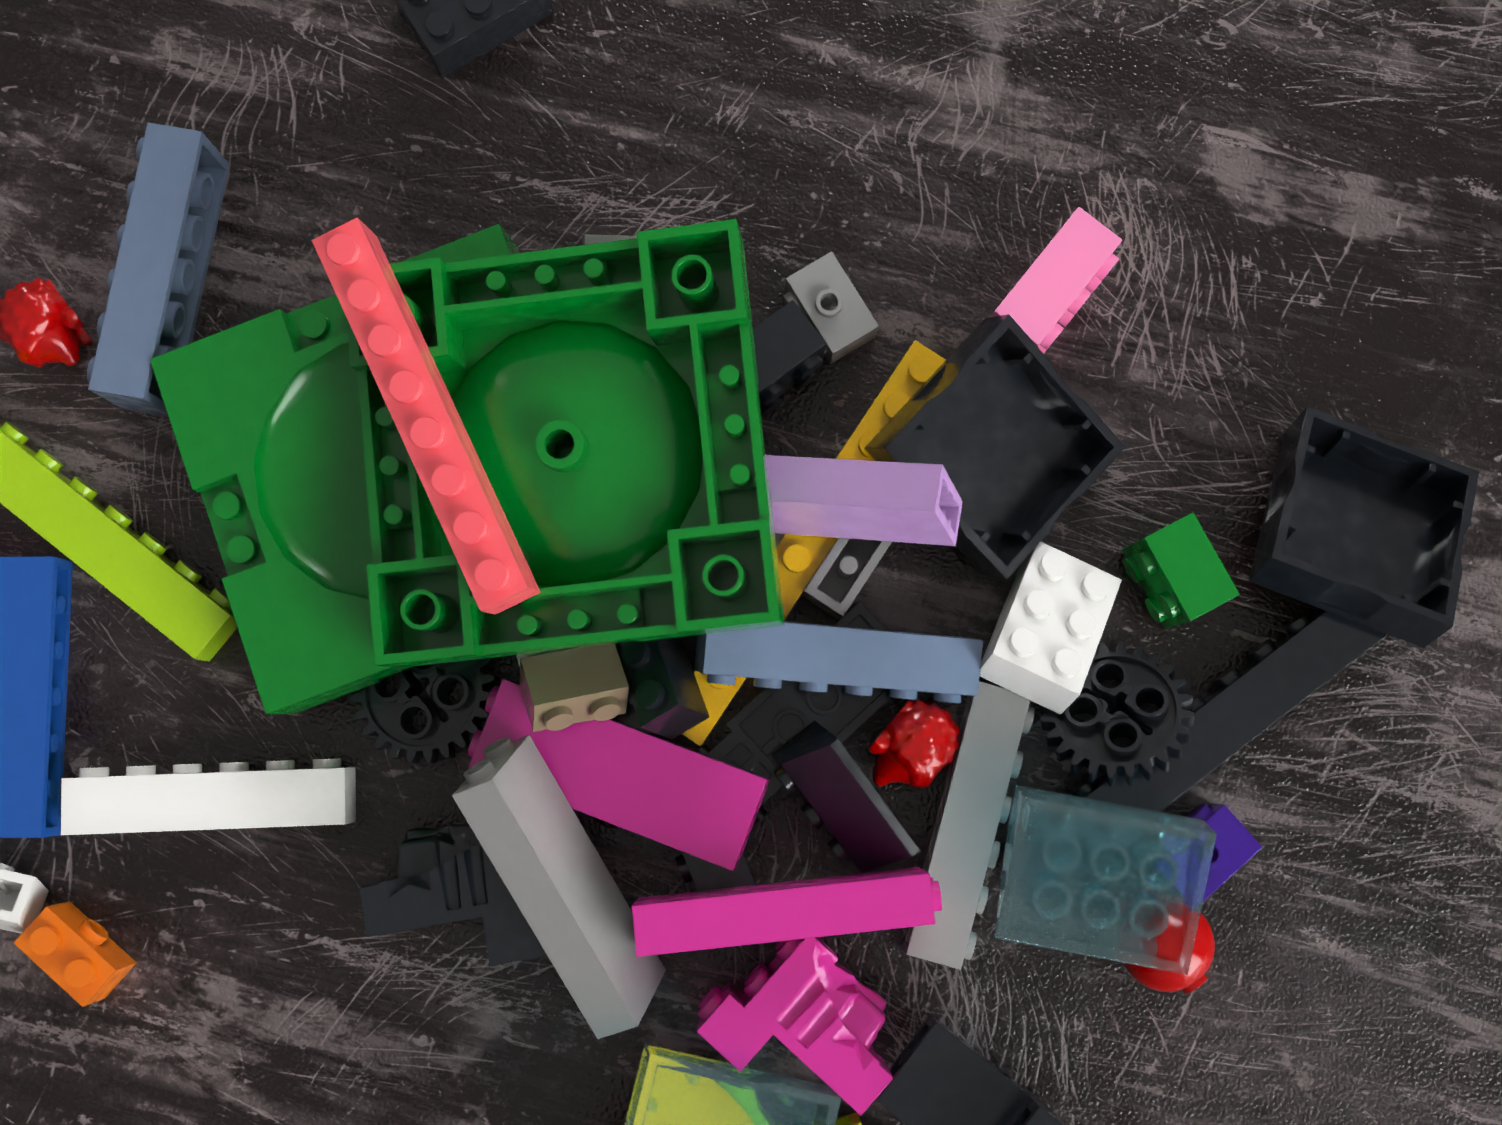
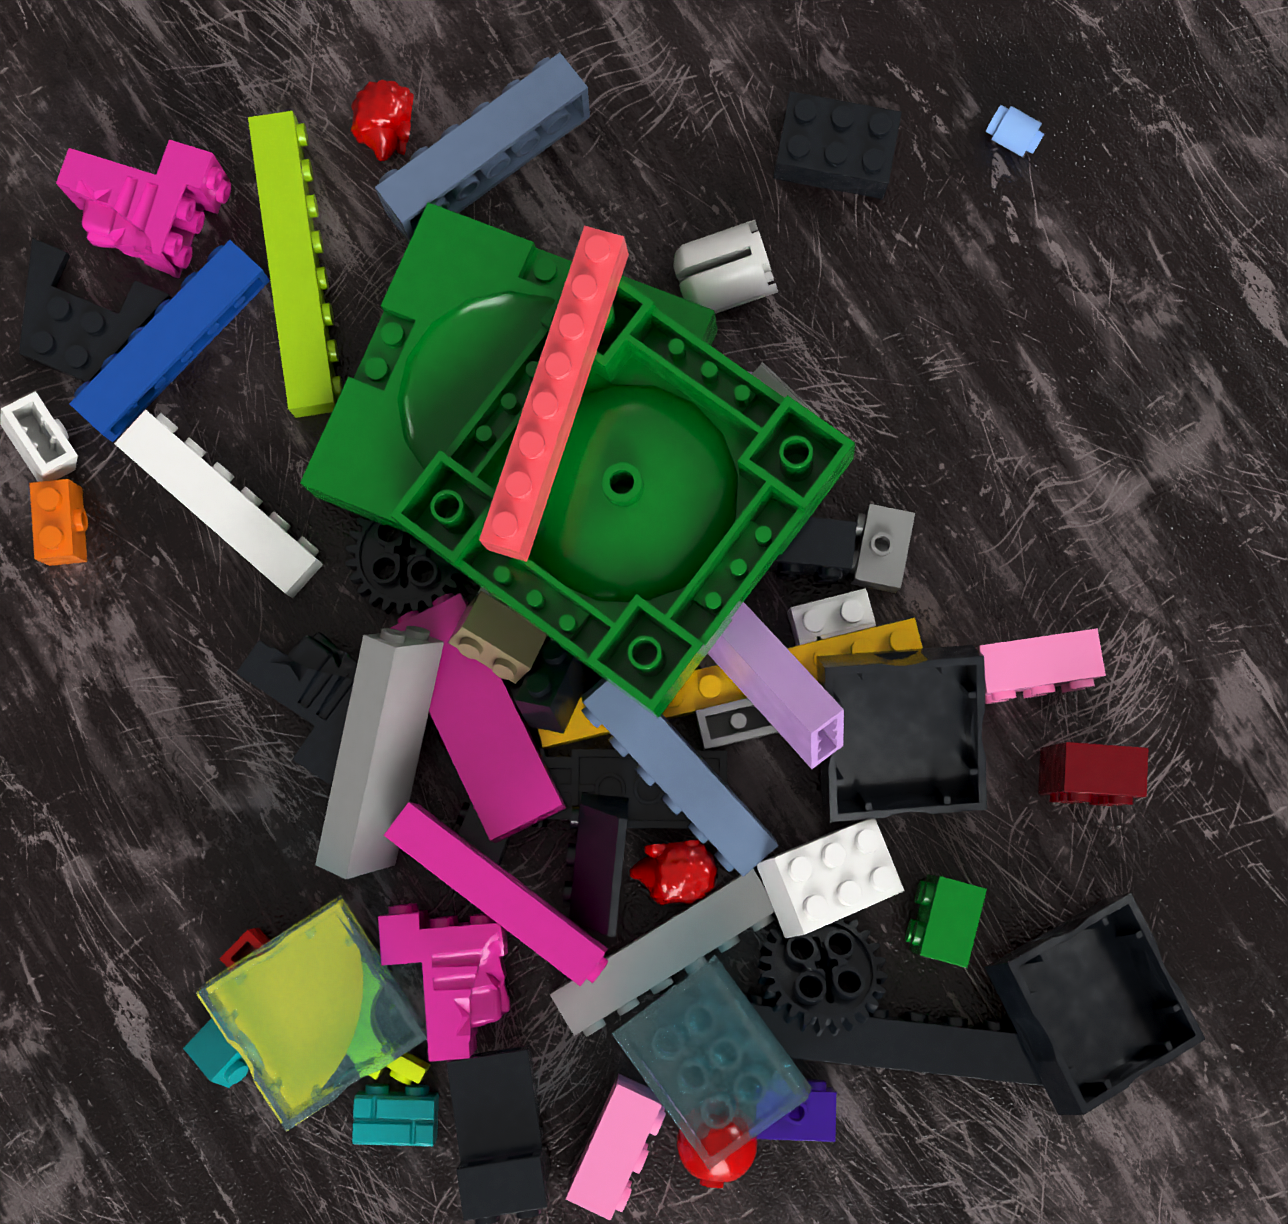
camera: 50 degrees right, 0 degrees up
none -> bright pink brick [566,1073,666,1220]
none -> white cylinder [673,220,778,314]
none -> white brick [787,588,876,646]
none -> dark red brick [1038,742,1148,806]

